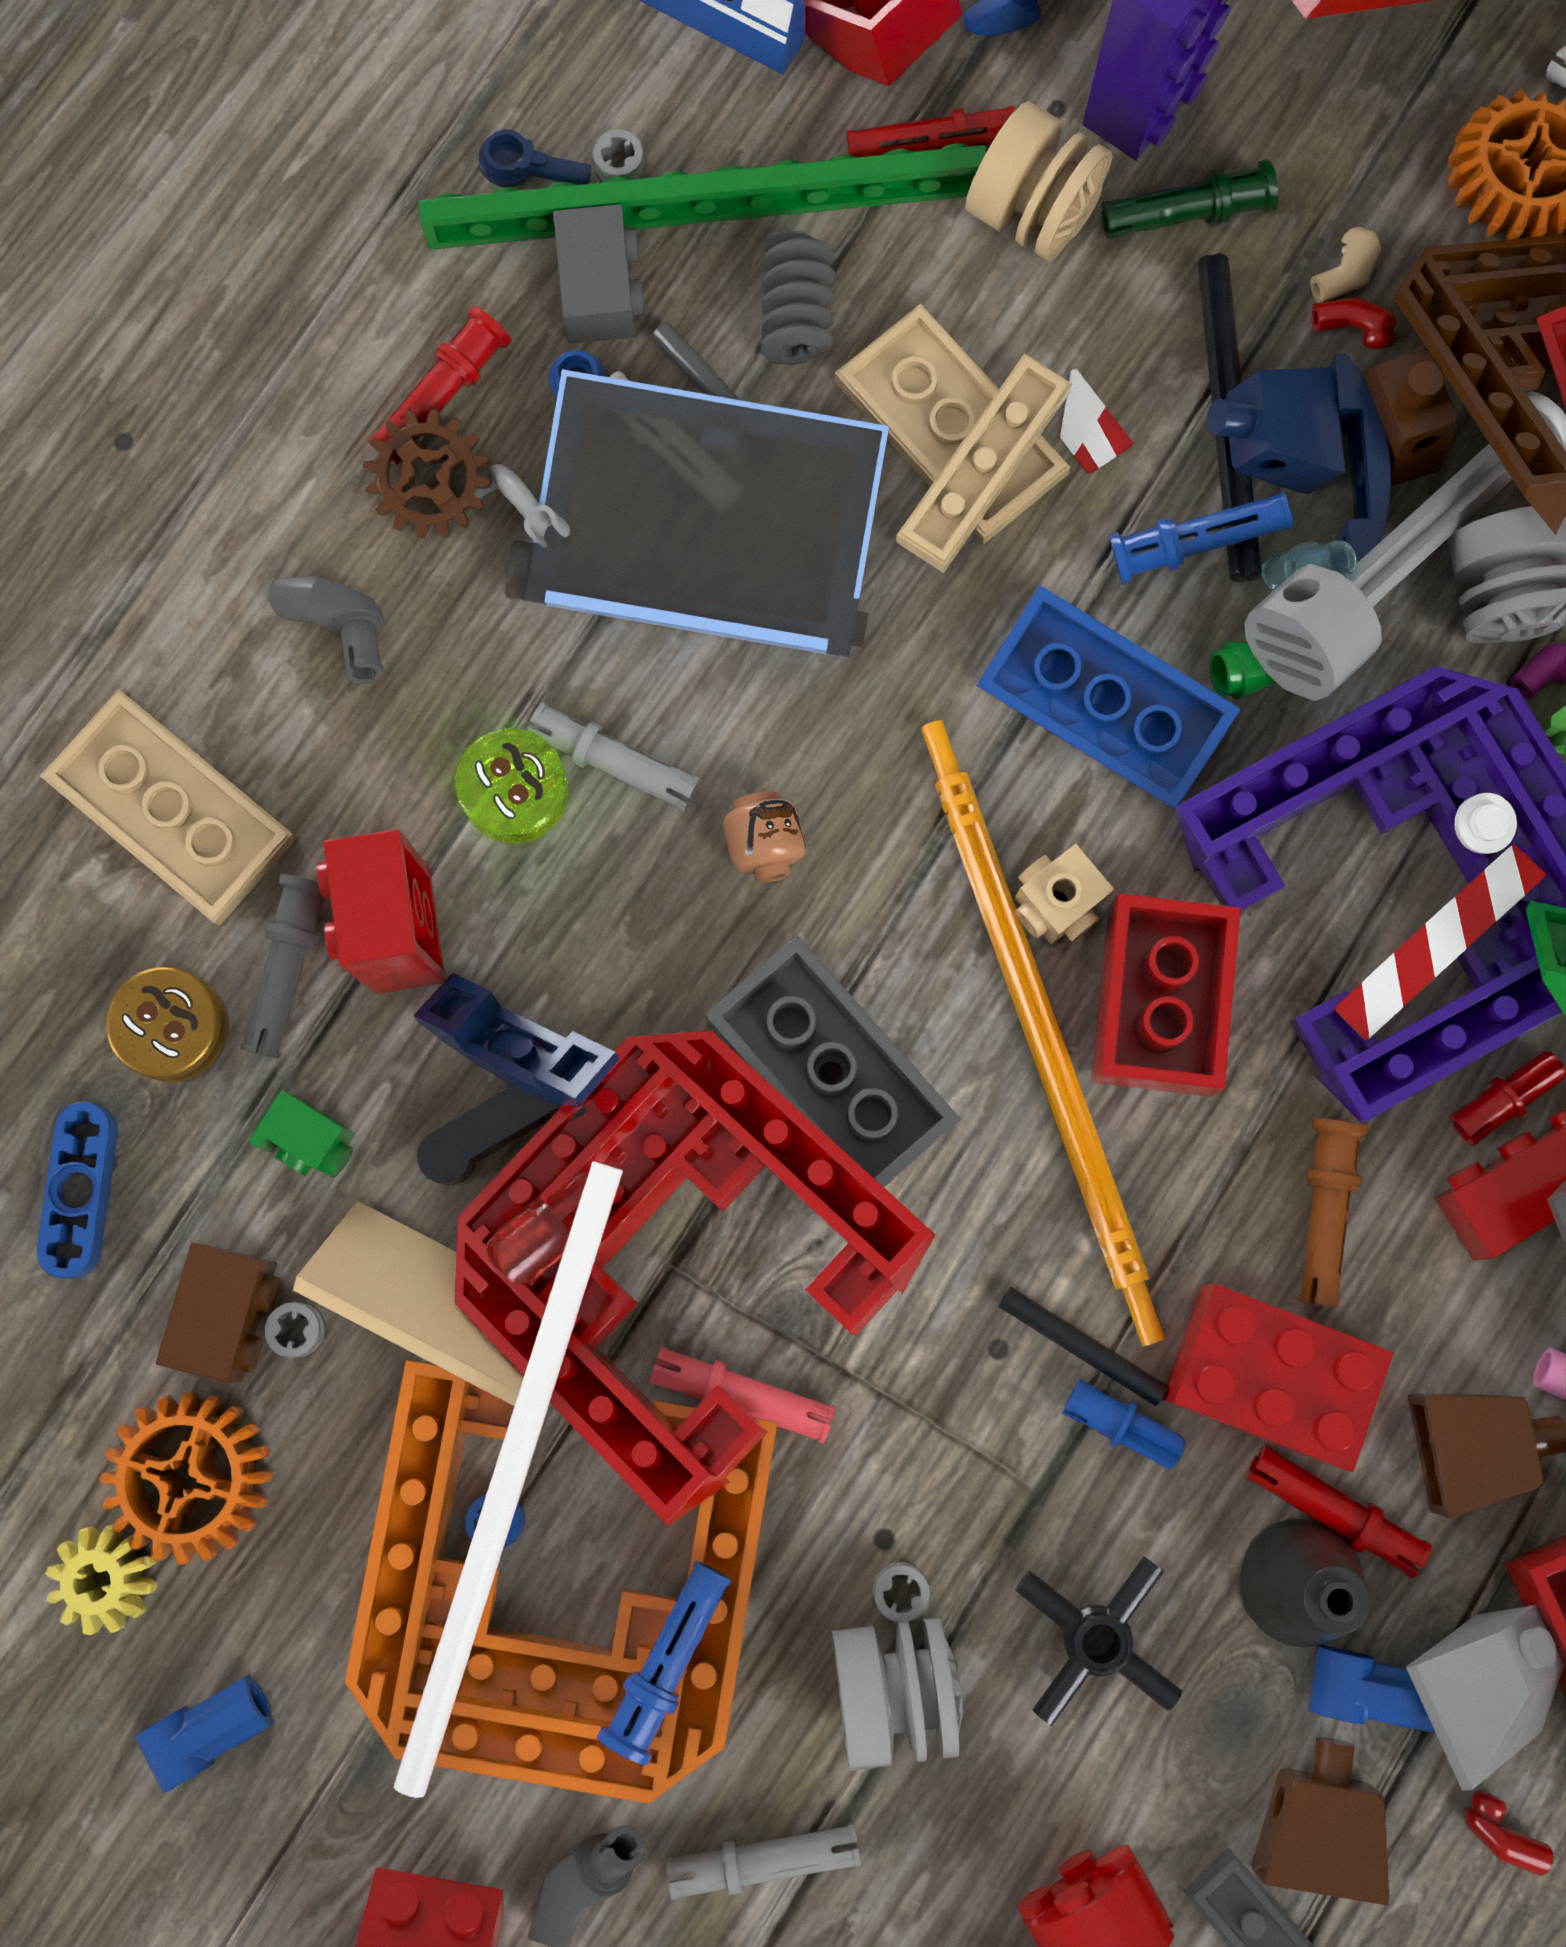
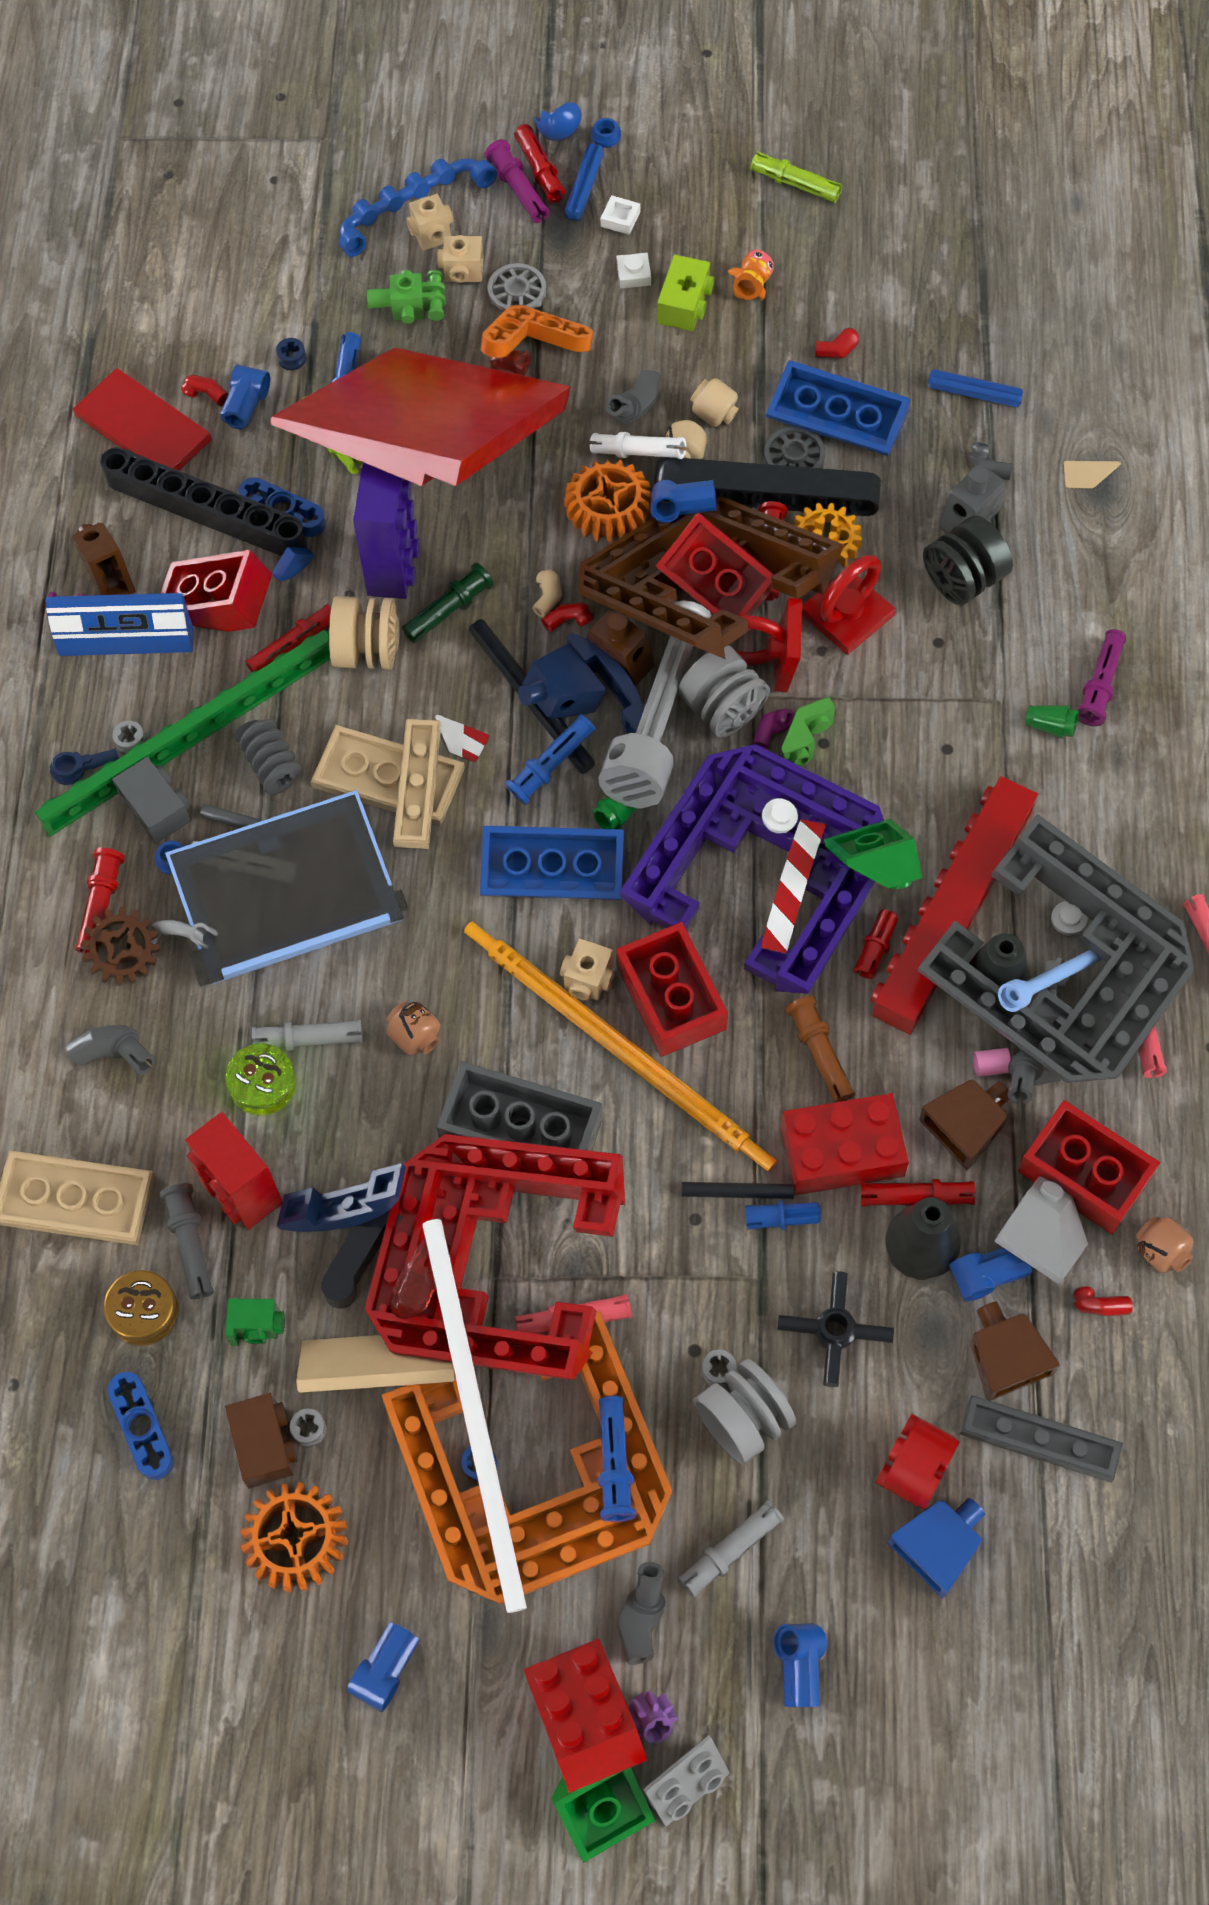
camera: 30 degrees left, 15 degrees down
light yellow gear [45,1524,158,1635] -> none
clear light blue pin [1262,540,1357,589] -> none

